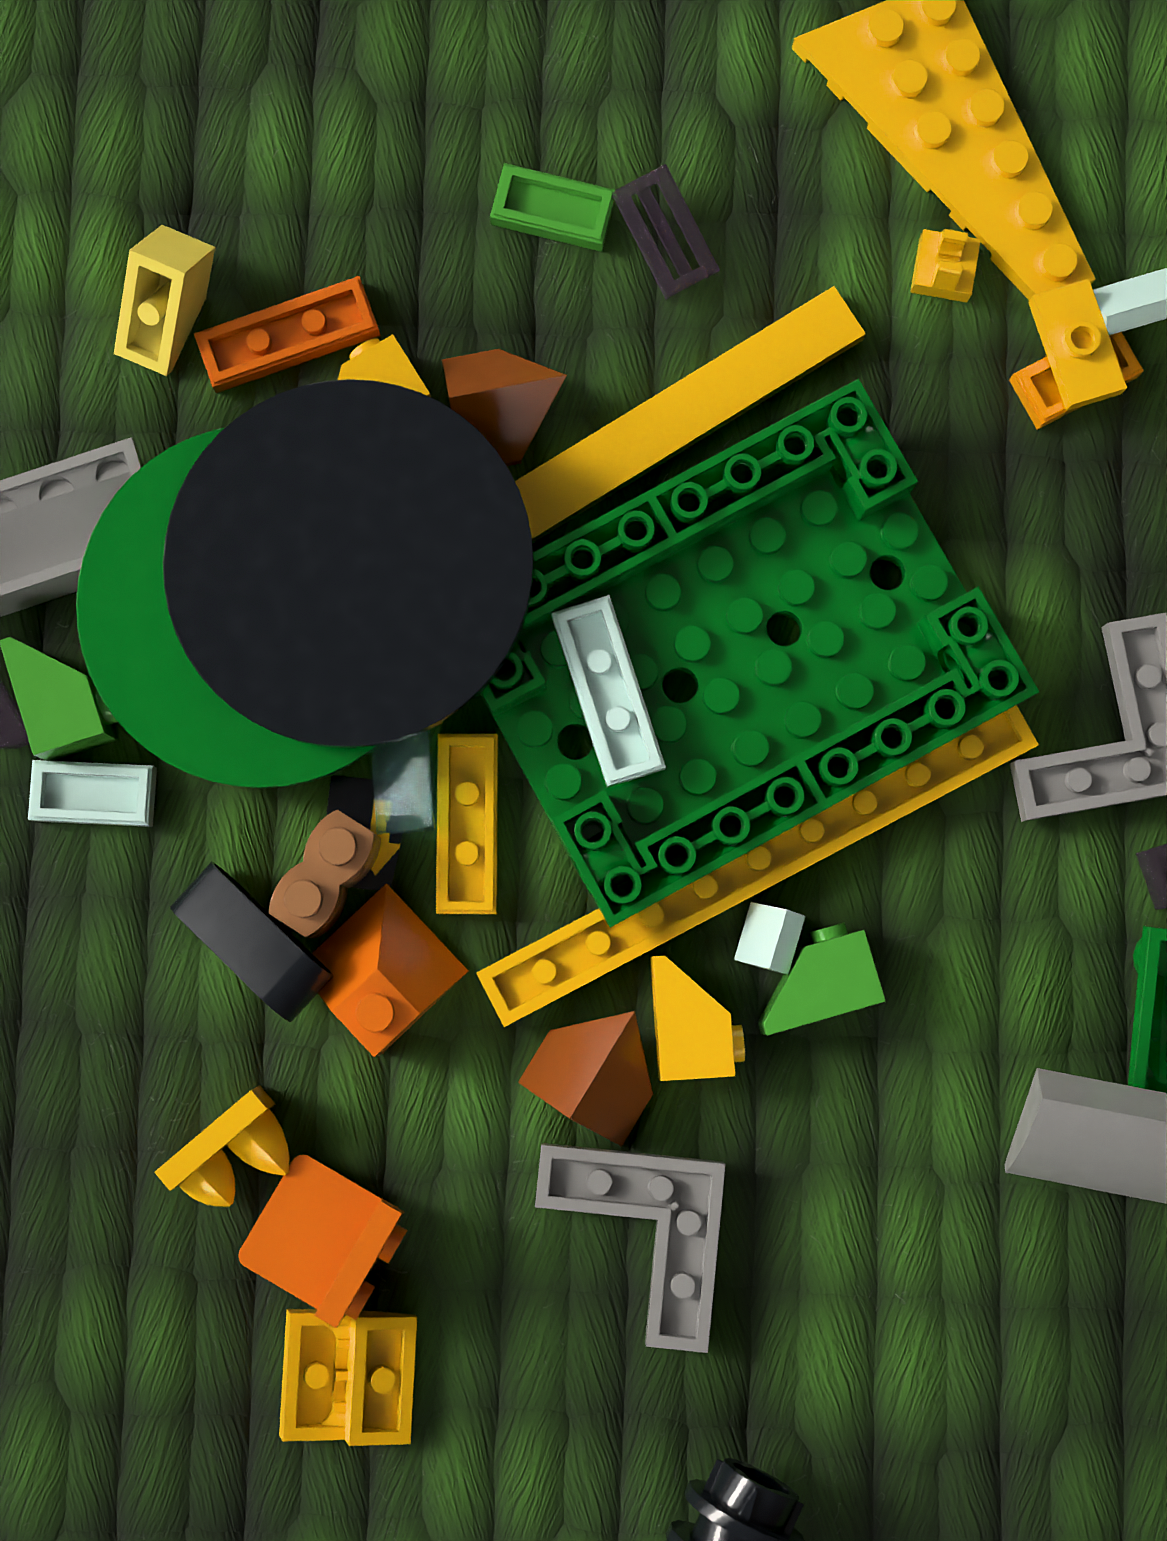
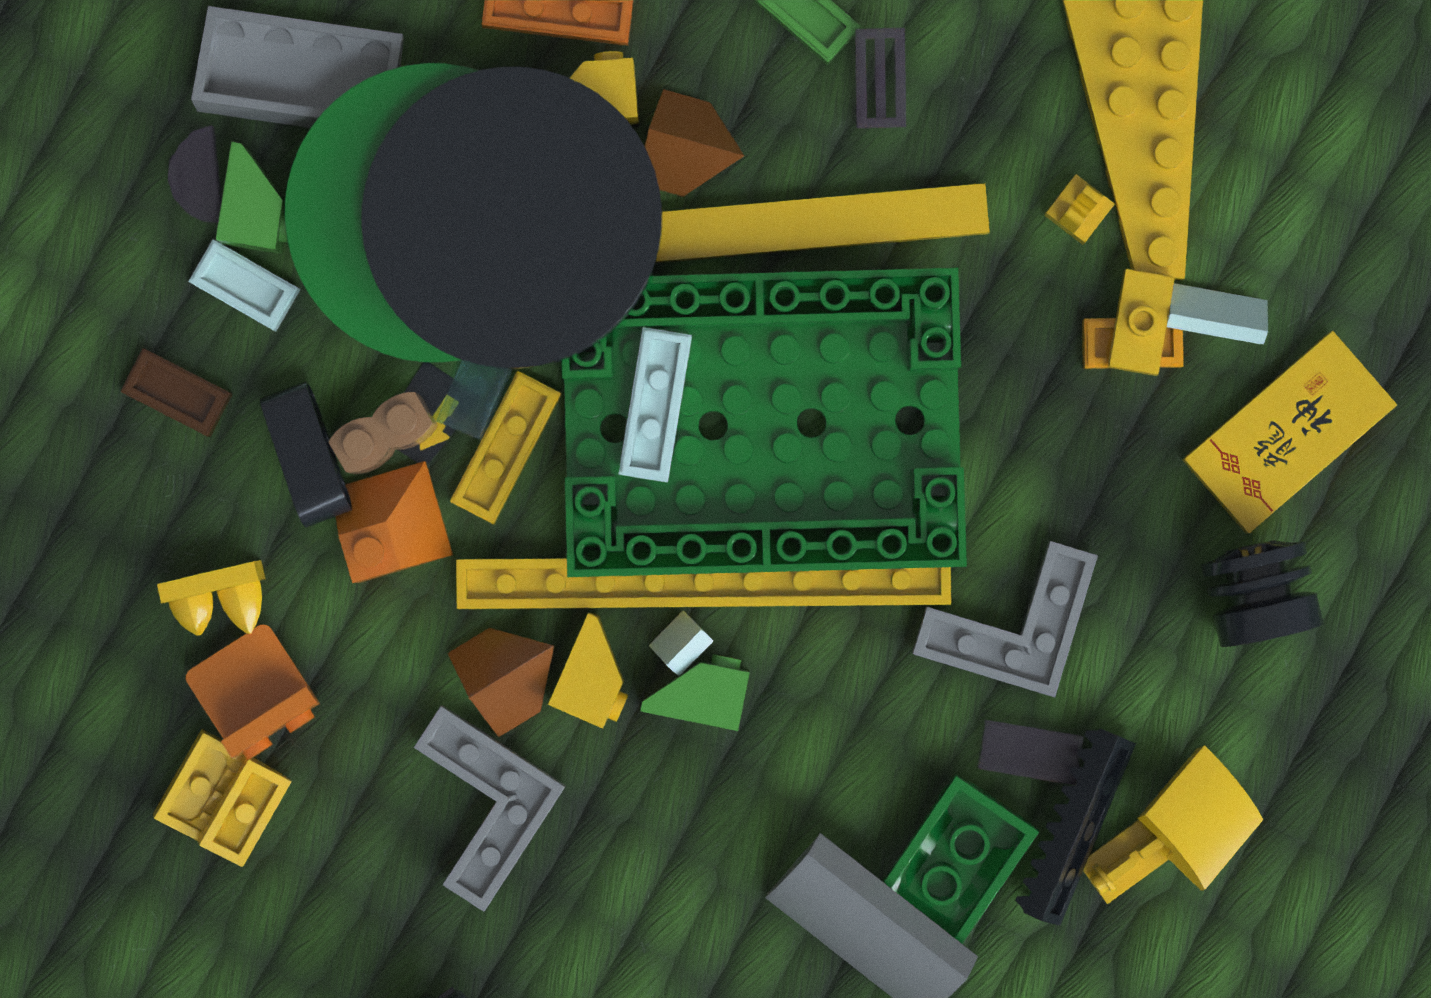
camera: 30 degrees right, 5 degrees up
none -> reddish brown tile [120,348,233,437]

